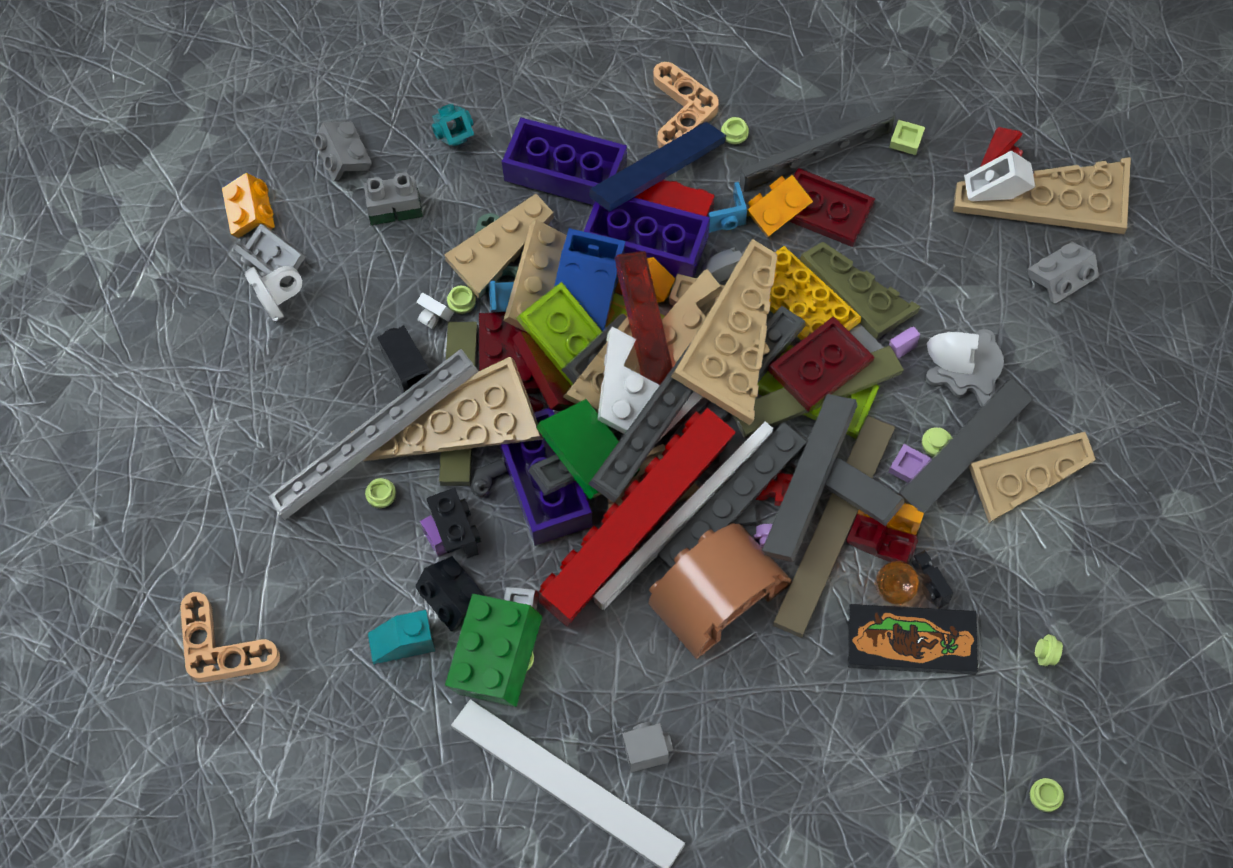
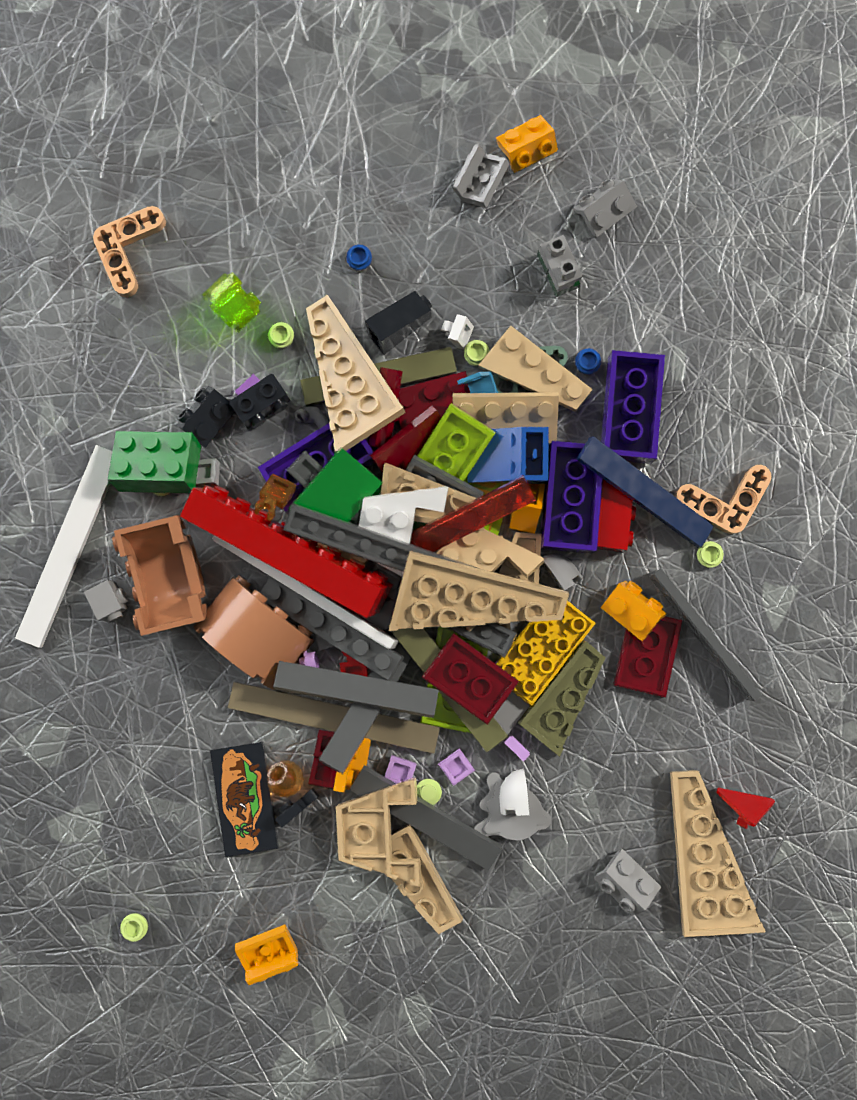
camera: 80 degrees right, 20 degrees up
white tile [245,266,302,322] -> none
light grey tile [268,349,478,520] -> none
teal slope [368,610,435,664] -> none
teal brick [431,104,475,146] -> none
dark azure bracket [708,182,747,232] -> none
yellowish green plate [889,120,925,155] -> none
white slope [964,151,1035,201] -> none
yellowish green plate [1035,634,1063,667] -> none
none -> nougat cylinder [112,515,207,636]
none -> clear neon green brick [201,272,261,334]
none -> light orange bracket [235,924,298,985]
none -> clear orange plate [254,473,296,521]
none -> tan wing [336,778,421,886]
none -> blue plate [346,245,372,271]
none -> lavender tile [438,748,475,786]
none -> blue plate [575,348,601,375]

